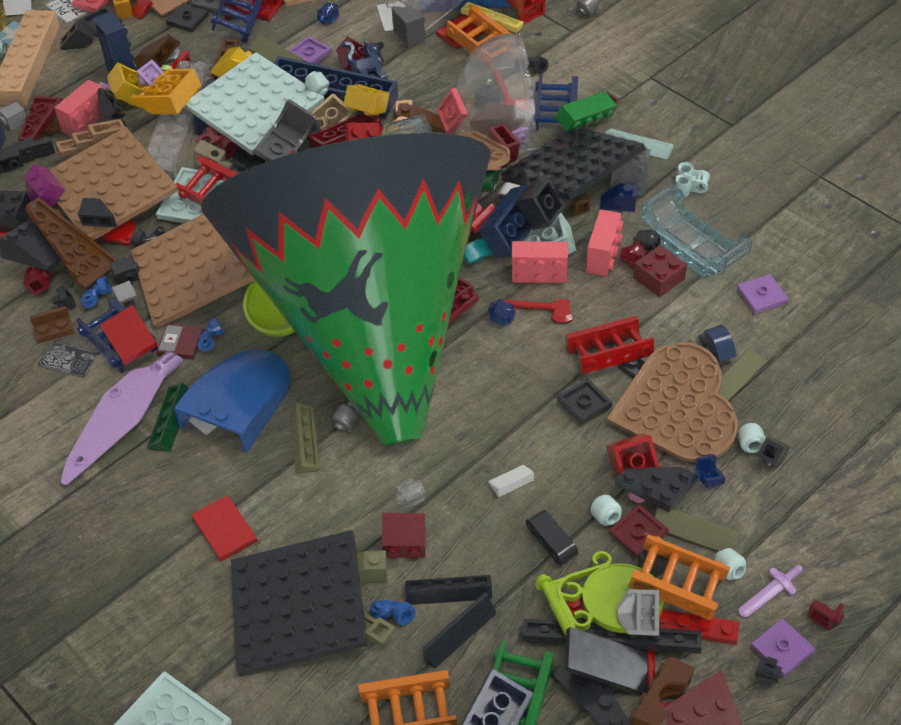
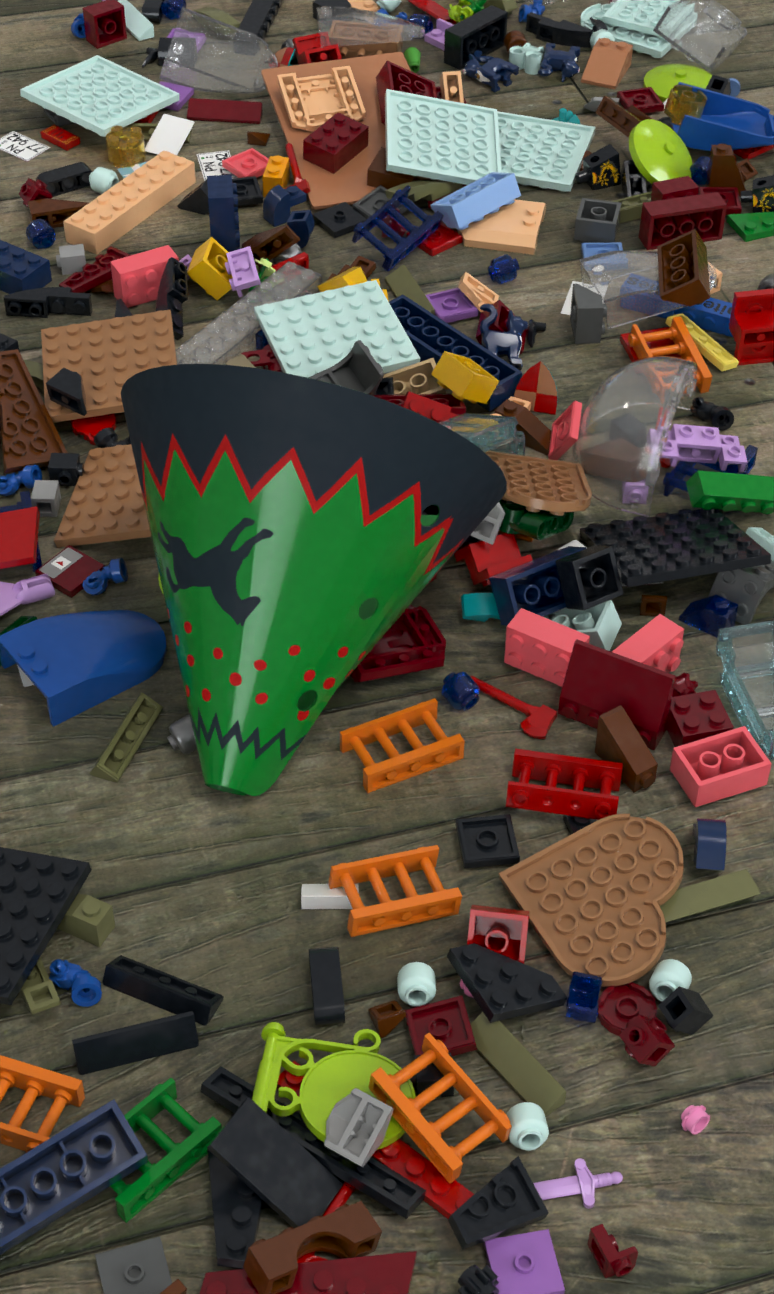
camera: 25 degrees right, 5 degrees down
magenta slope [24,164,66,207] -> none
medium nougat slope [55,119,125,157] -> none
light orange wedge [130,69,202,115] -> none
light aqua head [305,71,329,96] -> none
dark red slope [382,512,427,559] -> none
clear head [395,478,427,509] -> none
dark red torso [489,124,520,168] -> none
black head [633,229,661,253] -> none
none -> dark blue brick [263,185,307,227]
none -> dark blue brick [287,210,315,248]
none -> orange fence [328,845,462,937]
none -> orange fence [340,698,465,793]
none -> reddish brown slope [368,1000,406,1038]
none -> black wing [448,1156,549,1250]
none -> light nougat wing [458,272,499,312]
none -> shield [514,361,558,415]
none -> dark red slope [558,639,676,751]
none -> reddish brown slope [595,705,658,793]
none -> dark red tile [597,982,658,1036]
none -> dark red brick [619,1015,675,1066]
none -> lavender bracket [645,424,747,473]
none -> coral brick [670,726,772,808]
none -> bright pink plate [681,1105,710,1135]

